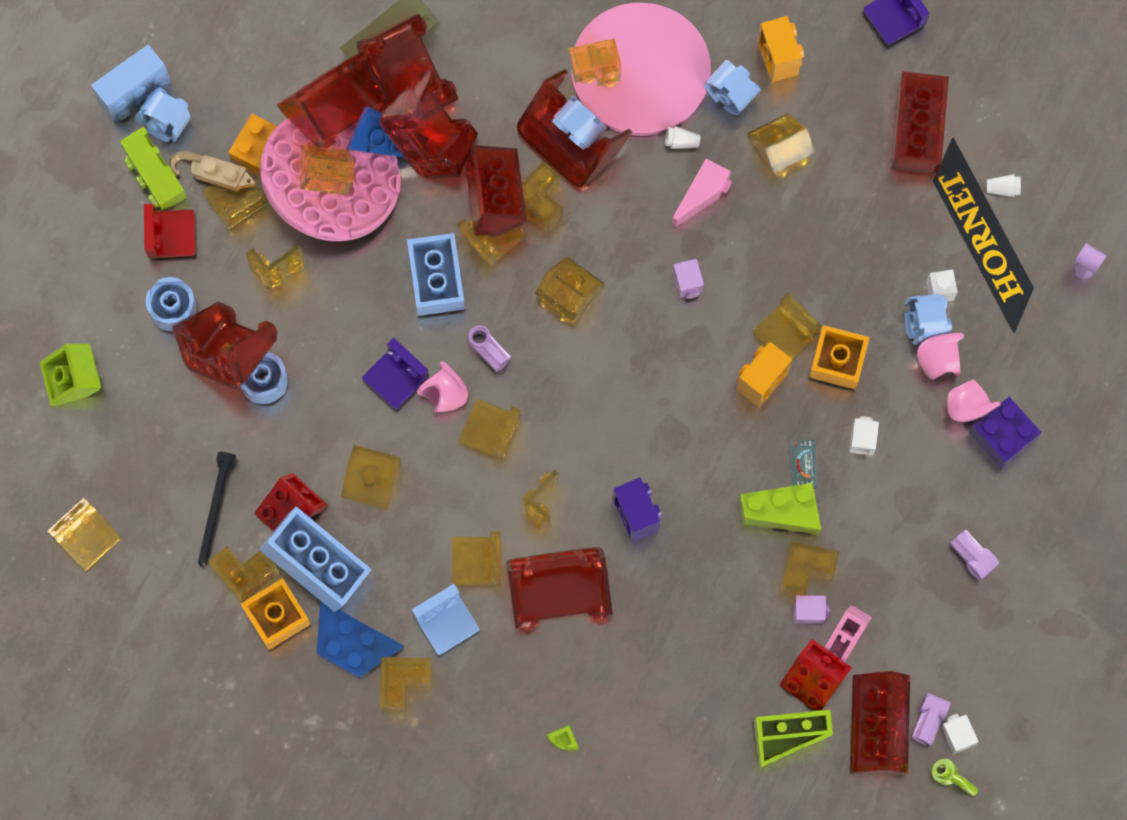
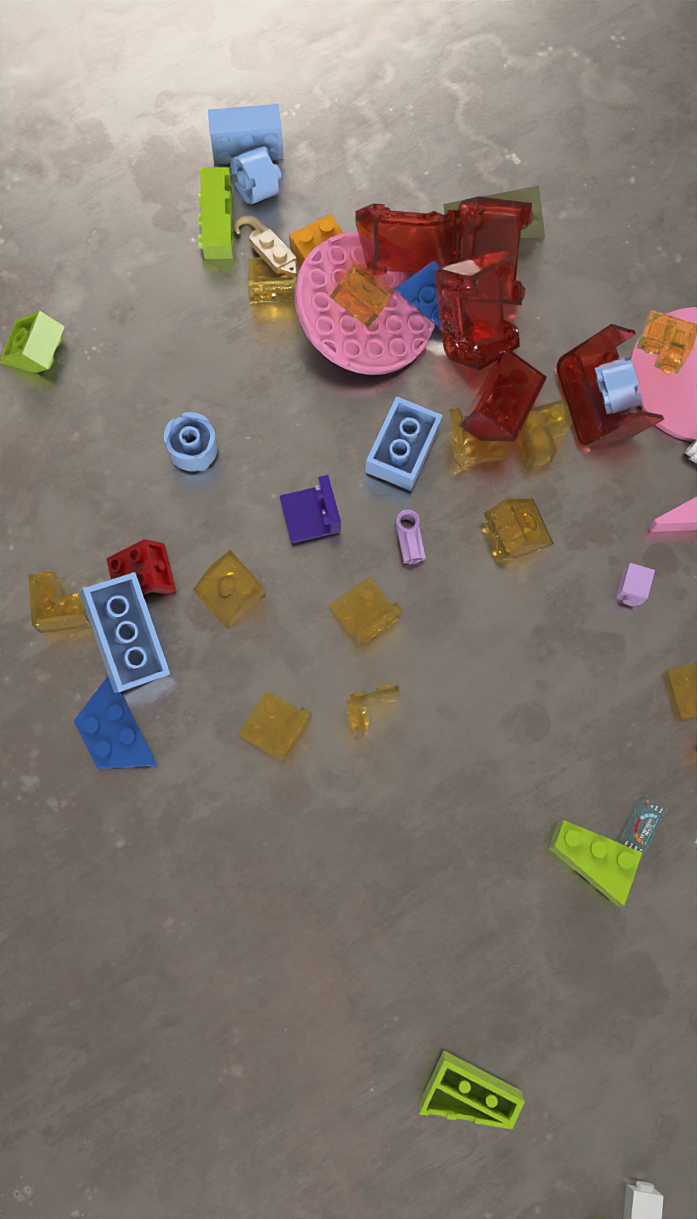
camera: 30 degrees right, 0 degrees up
red bracket [143,204,196,258] -> none
light blue brick [146,277,197,331] -> none
clear red windscreen [172,301,278,390] -> none
black piece [198,451,237,567] -> none
light orange brick [241,578,311,650] -> none
clear yellow bracket [245,244,305,290] -> none
clear yellow brick [380,657,432,712] -> none
light blue bracket [412,584,480,655] -> none
bright pink piece [417,361,468,413] -> none
clear red windscreen [506,547,613,630] -> none
lime tile [546,725,579,751] -> none
dark purple brick [612,477,662,543] -> none
light orange brick [736,342,792,408] -> none
clear yellow brick [779,541,839,597] -> none
red bracket [780,639,852,711] -> none
lavender brick [794,595,830,625] -> none
bright pink slope [825,605,872,663] -> none
clear red slope [850,671,910,775] -> none
lavender piece [911,693,951,746] -> none

